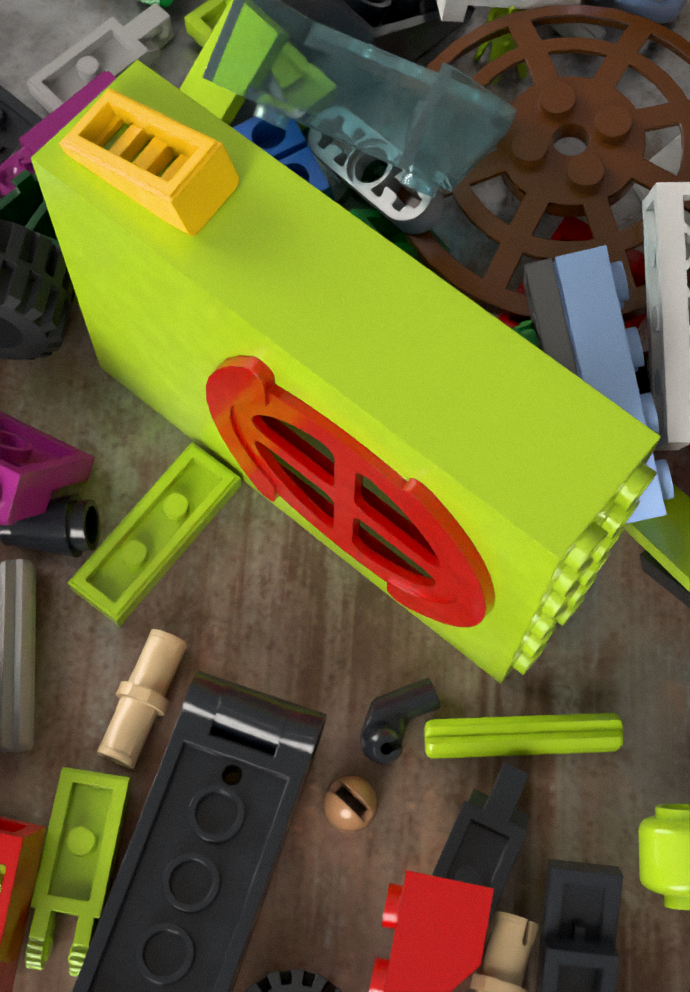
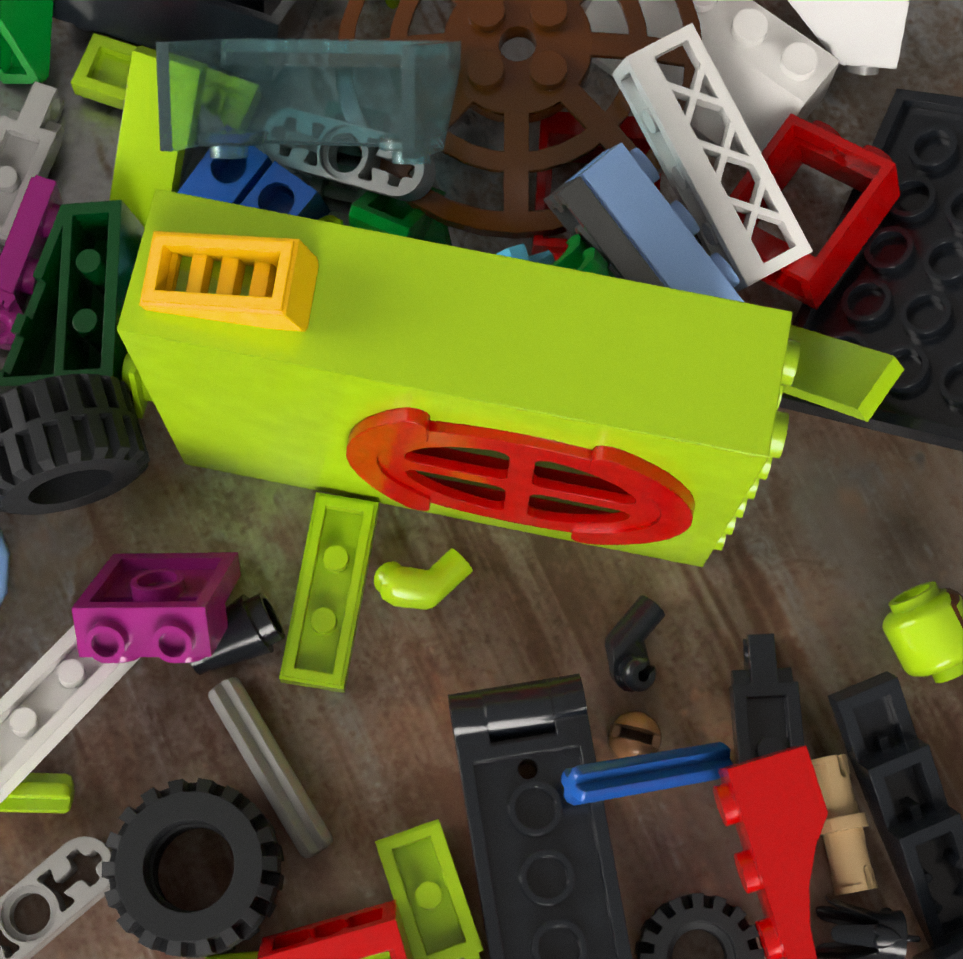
camera: 30 degrees left, 5 degrees up
tan pin [97,629,187,769] -> none
lime axle [424,713,624,759] -> none
none -> lime arm [373,548,473,610]
none -> blue axle [561,742,733,806]

